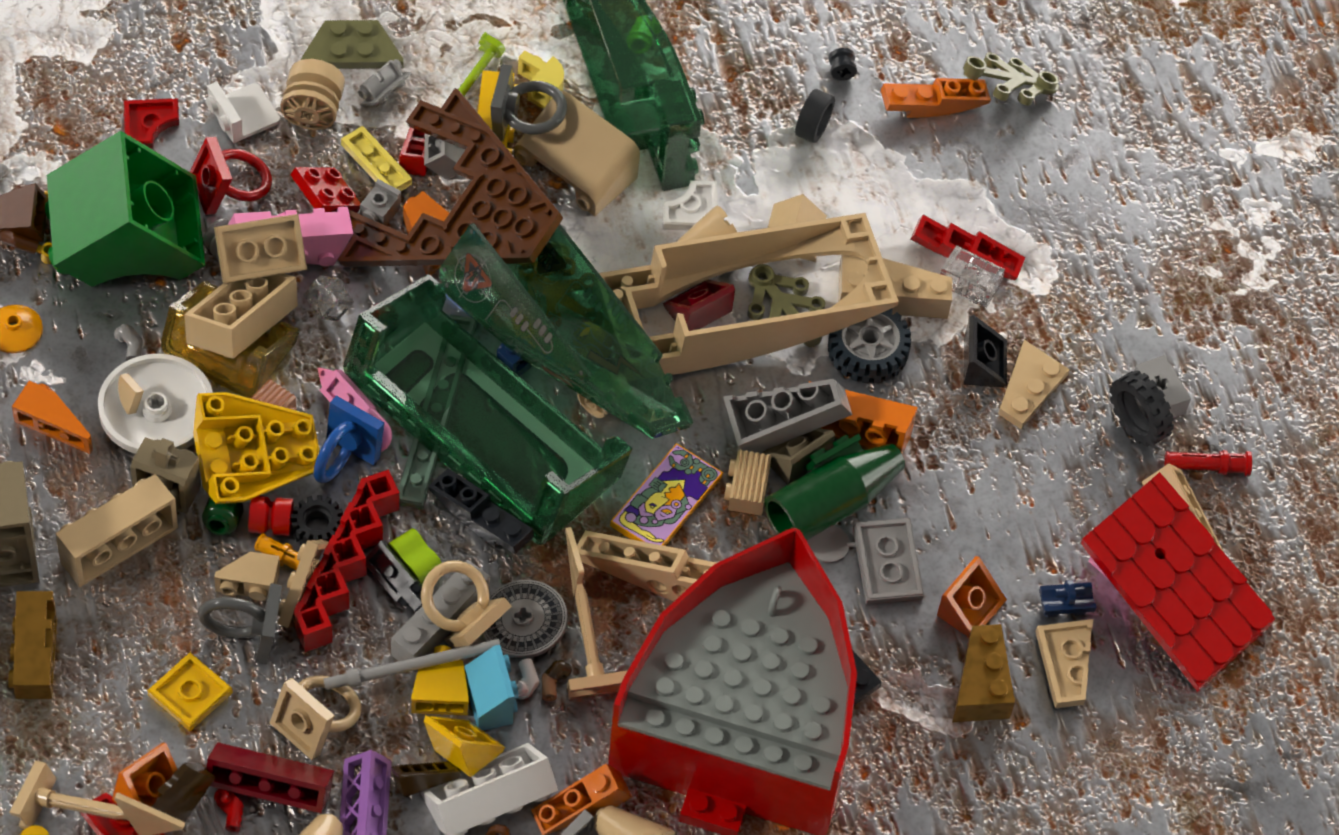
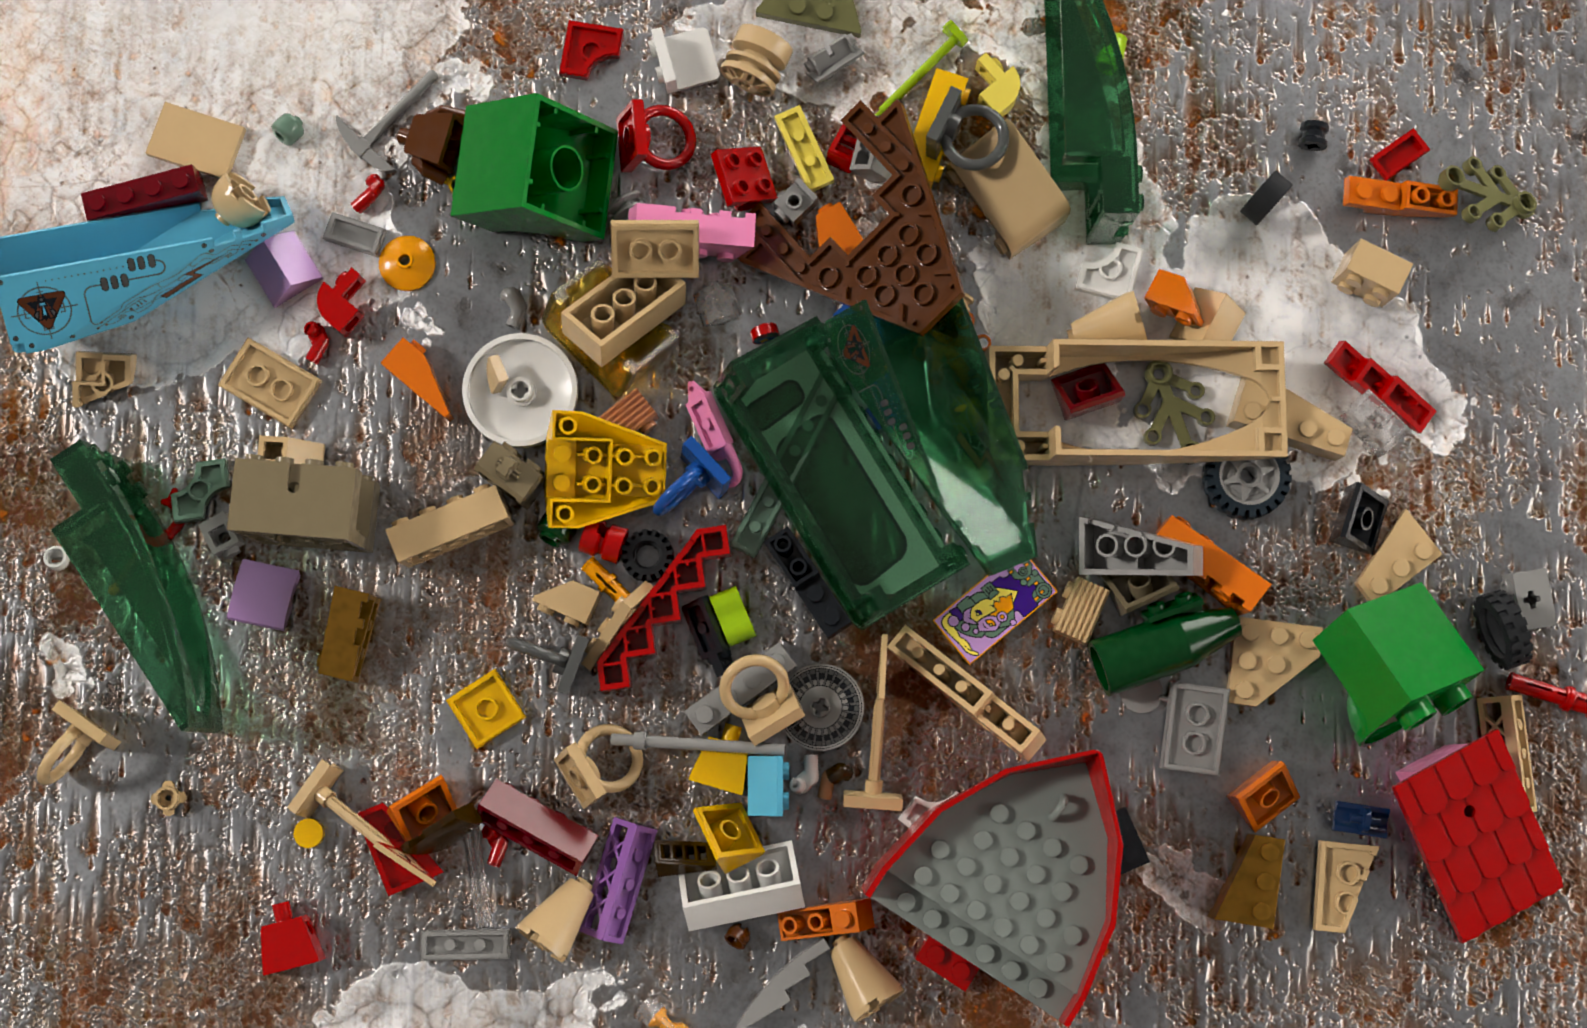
camera: 20 degrees right, 25 degrees up
none -> orange slope [1144,269,1204,327]
none -> tan plate [1227,616,1323,707]
none -> green piece [1312,582,1485,747]
none -> tan brick [1331,238,1413,307]
none -> red tile [1369,128,1430,181]

